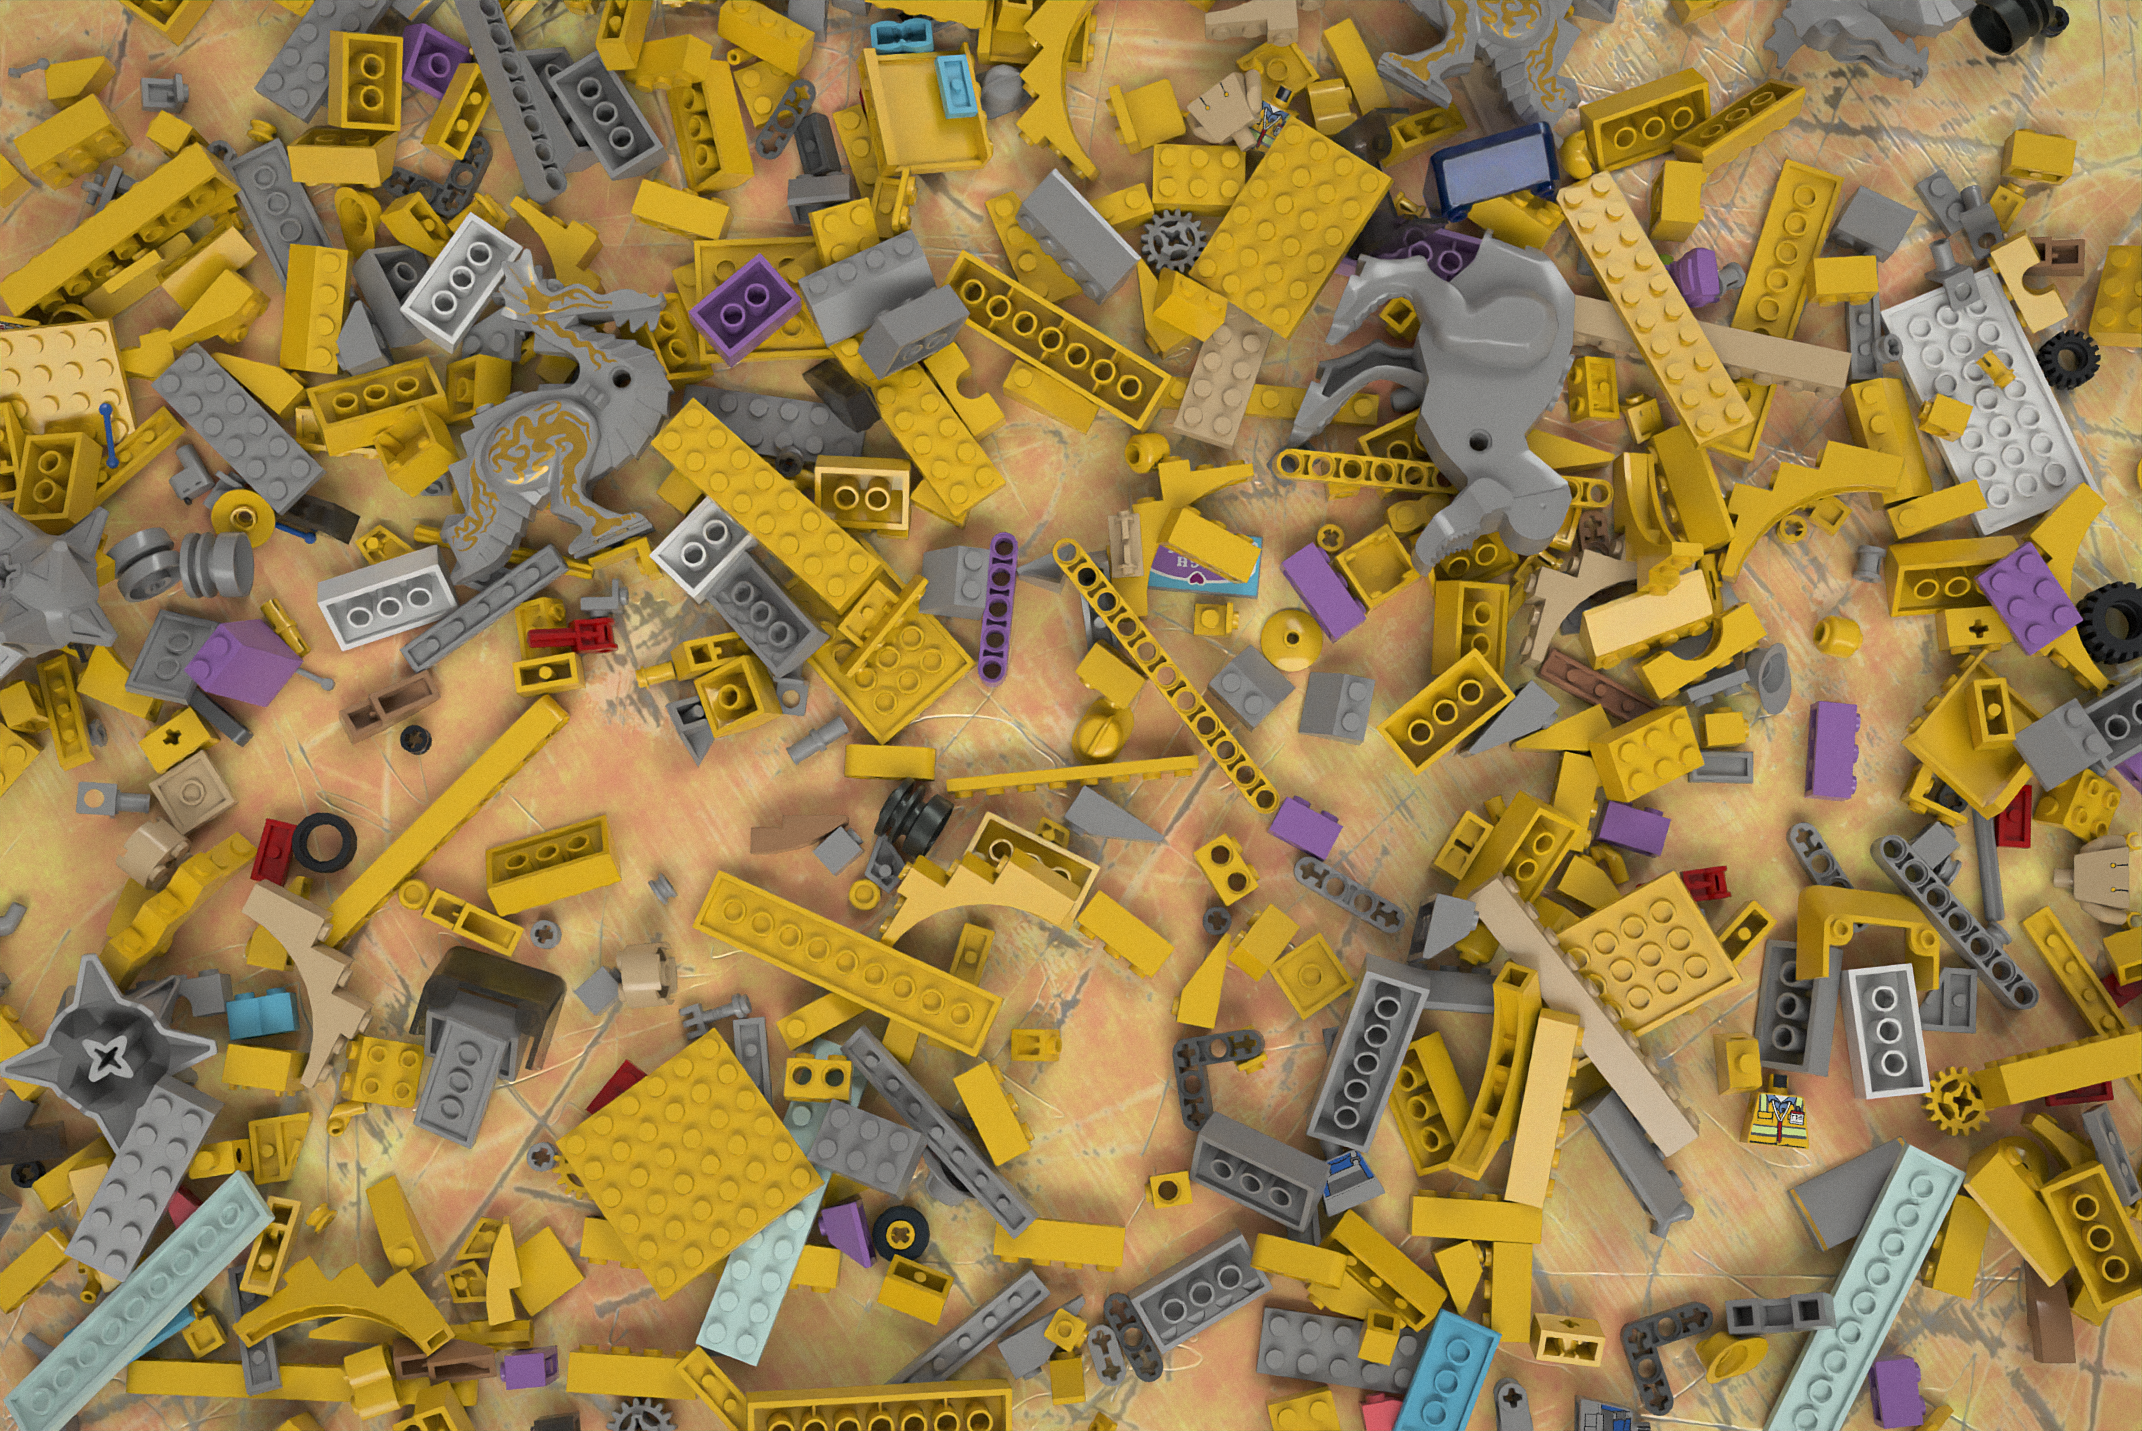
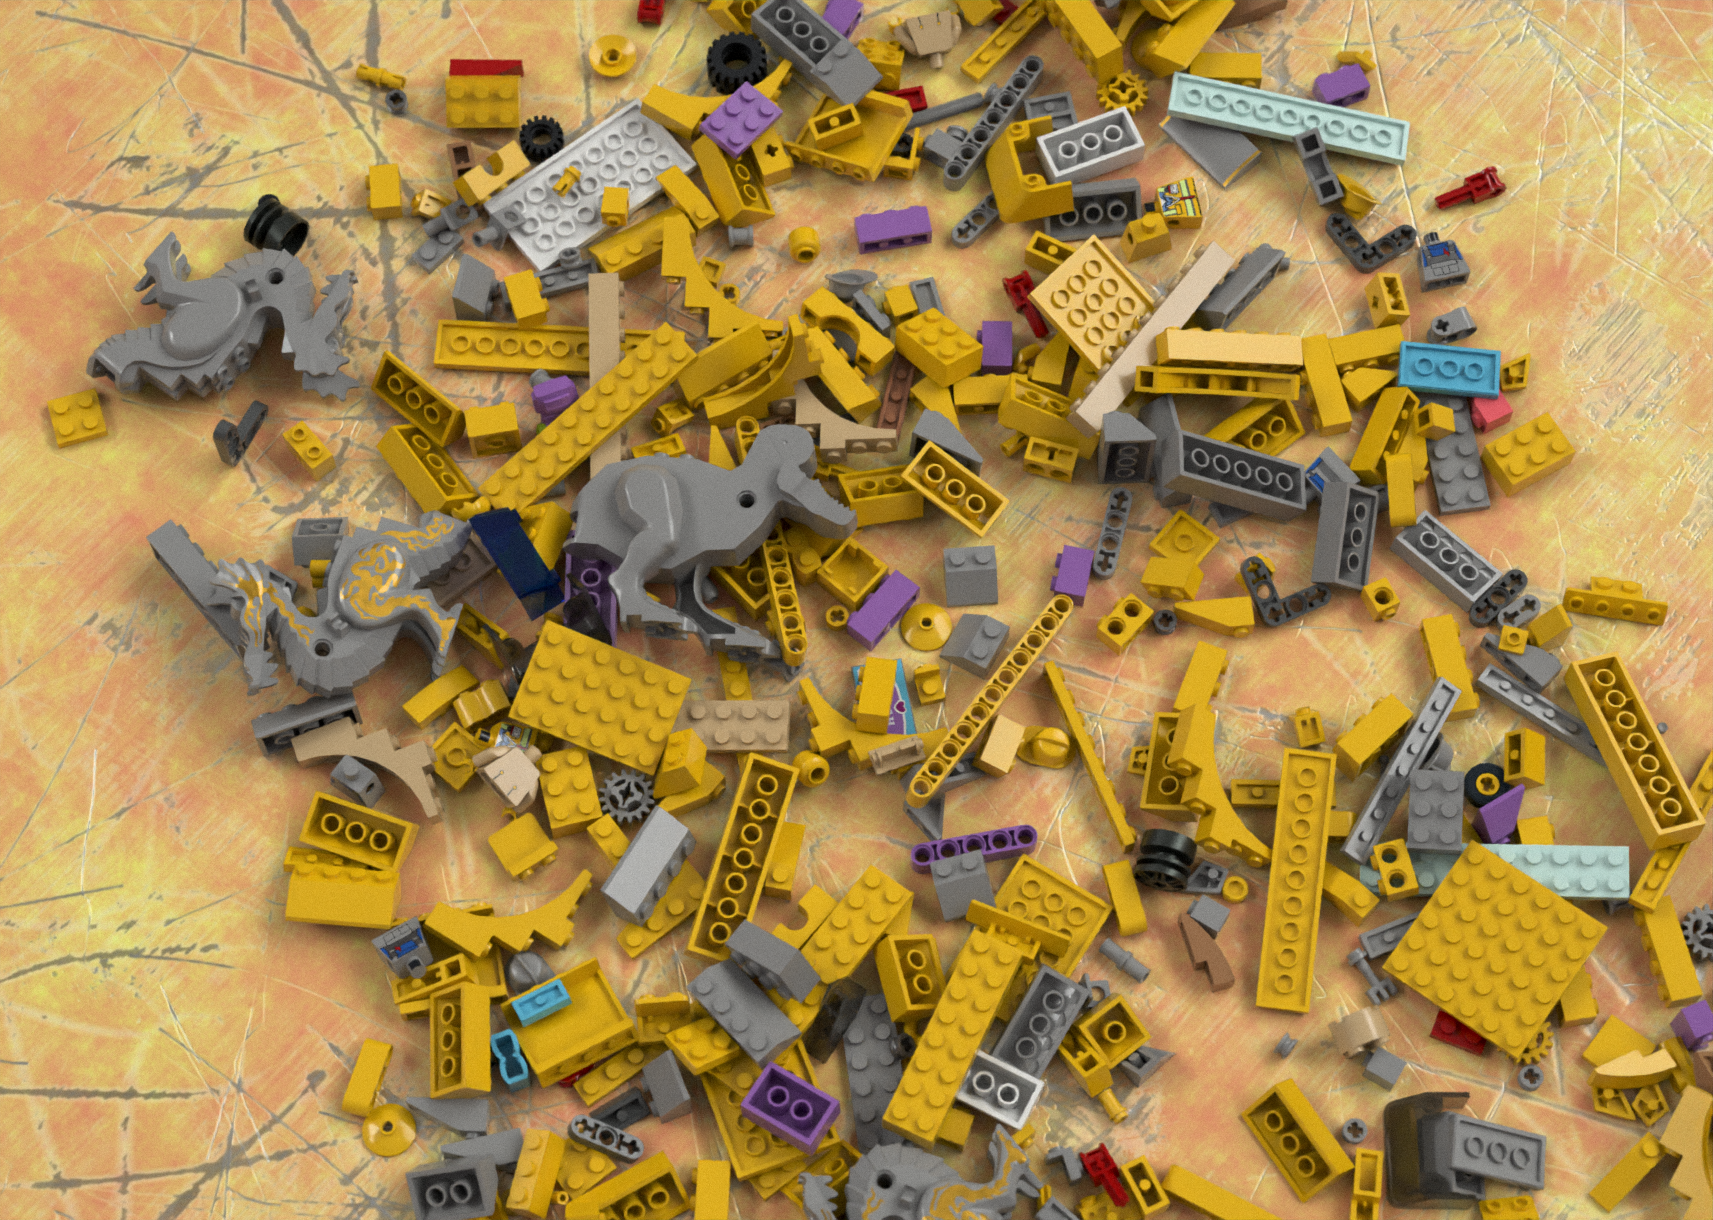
camera: 110 degrees left, 15 degrees down
light grey slope [1064,785,1164,844] -> none

